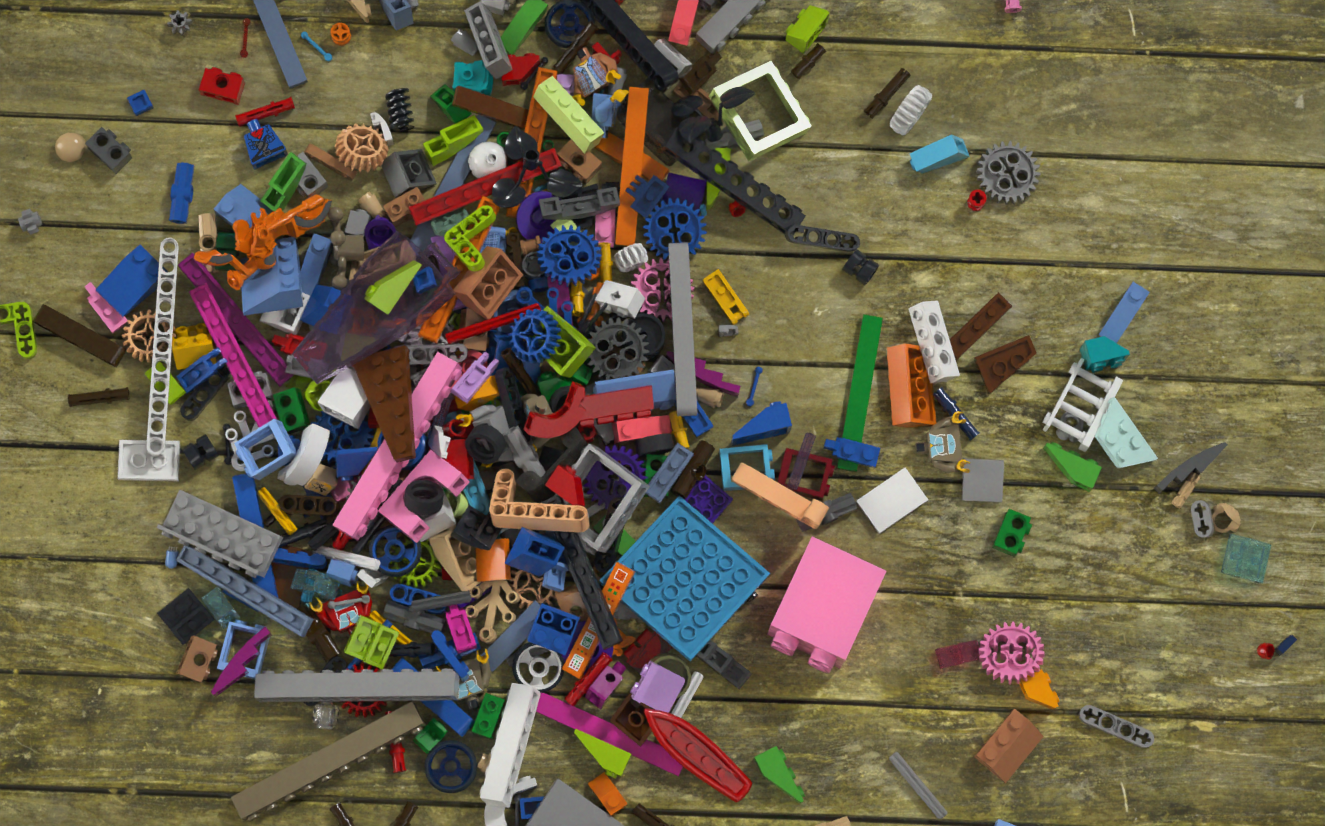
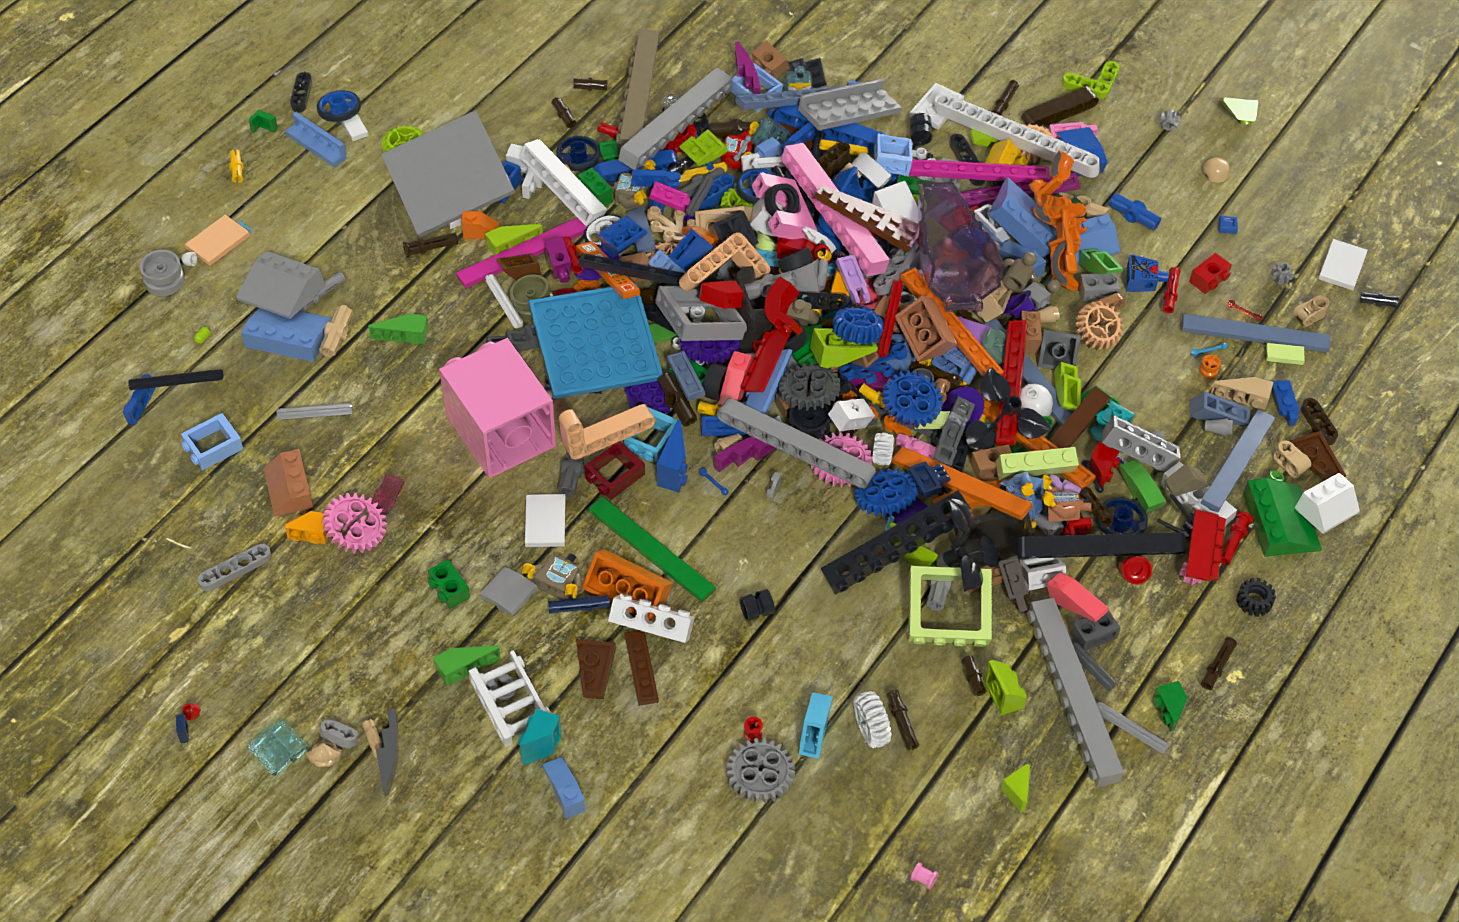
camera: 125 degrees right, 25 degrees down
dark grey brick [85,127,132,174] -> none
blue hinge [176,348,228,393] -> none
lime slope [364,260,422,315] -> none
white slope [370,112,394,146] -> none
black piece [385,88,415,132] -> none
blue tile [413,266,437,294] -> none
lime beam [444,205,496,272] -> none
yellow pin [598,242,613,283] -> none
lavender bracket [630,661,685,713] -> none
red piece [644,708,753,803] -> none
yellow plate [702,269,749,325] -> none
black beam [785,225,860,252] -> none
axle [787,432,816,490] -> none
blue hinge [823,437,880,468] -> none
light aqua wing [1095,397,1158,468] -> none

